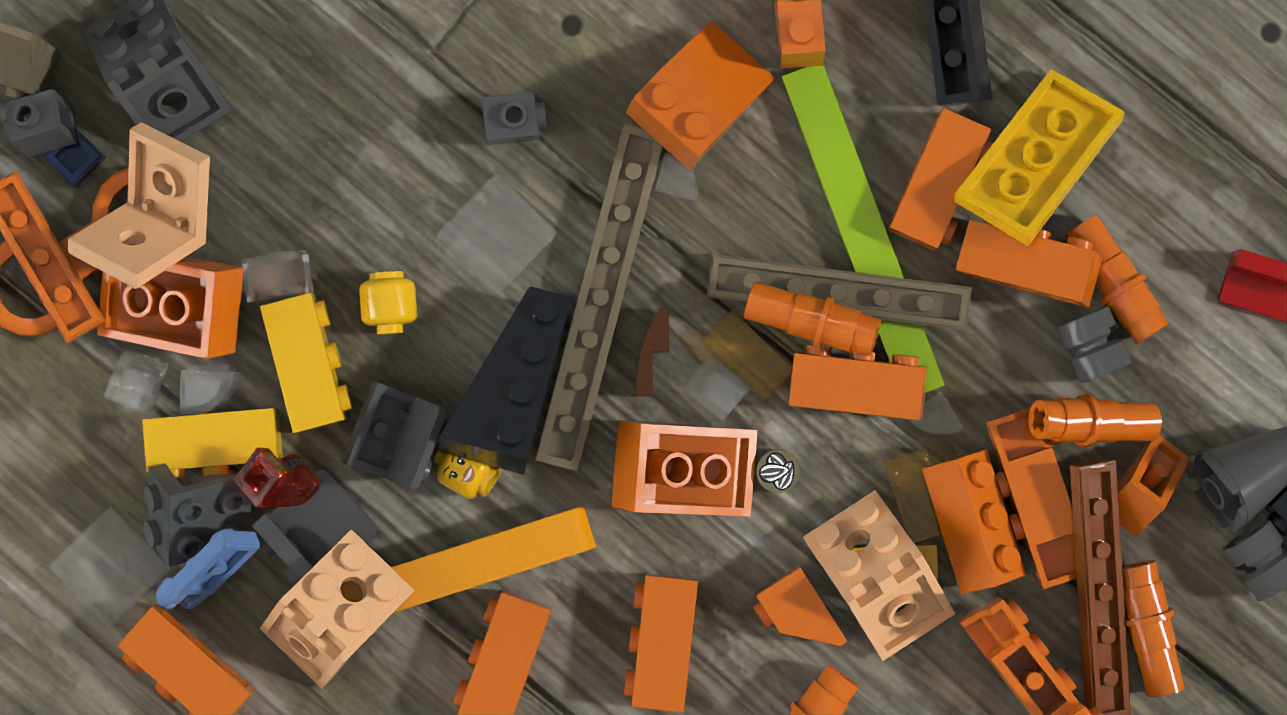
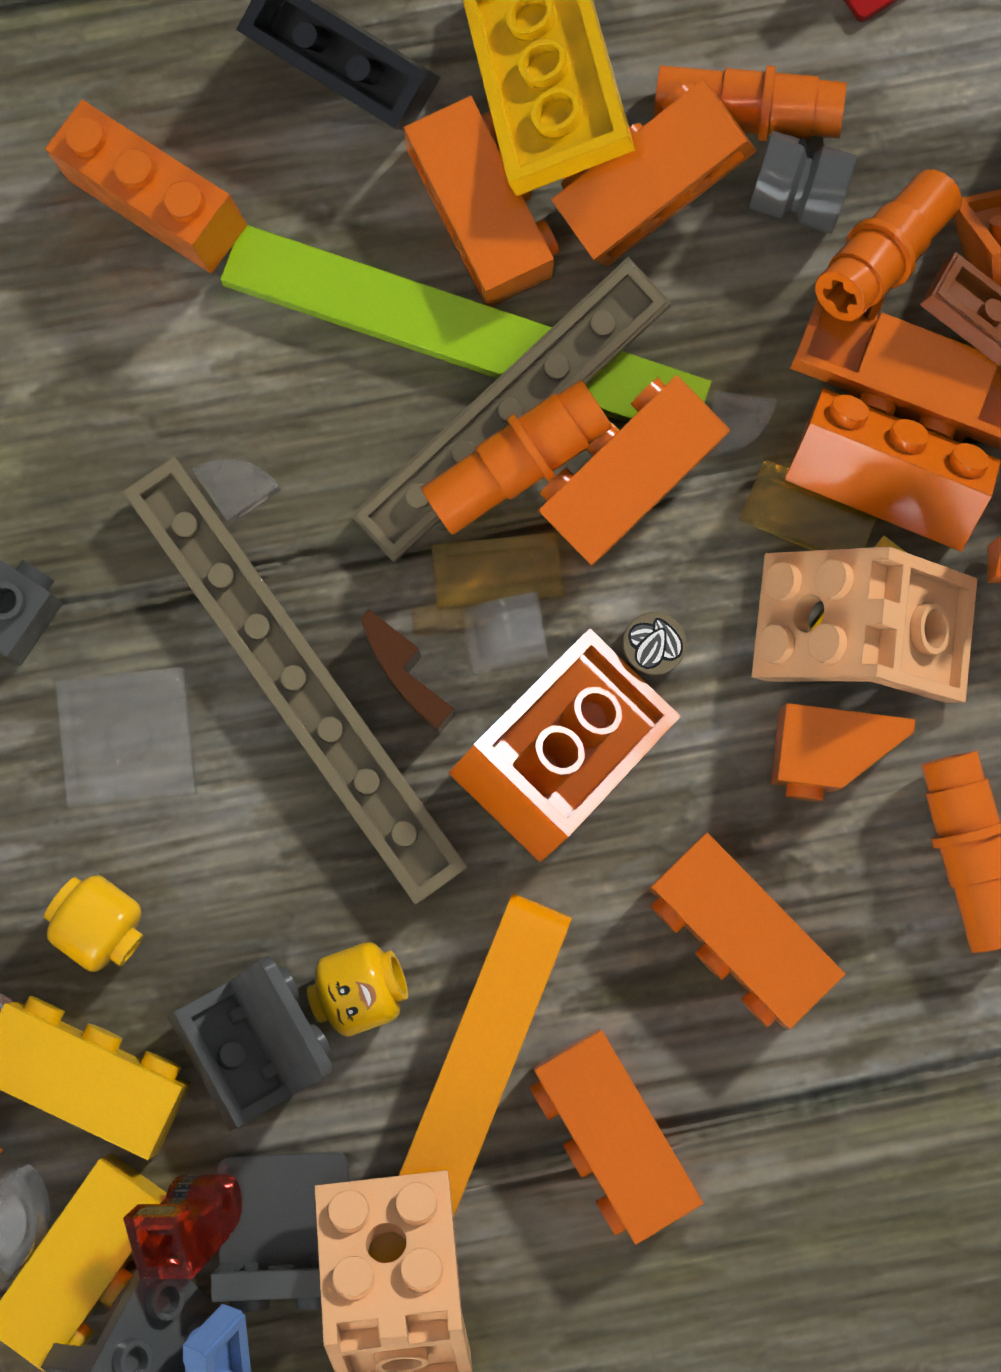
camera: 50 degrees left, 5 degrees down
black wedge [439,286,572,475] -> none
orange slope [626,20,775,171] -> none

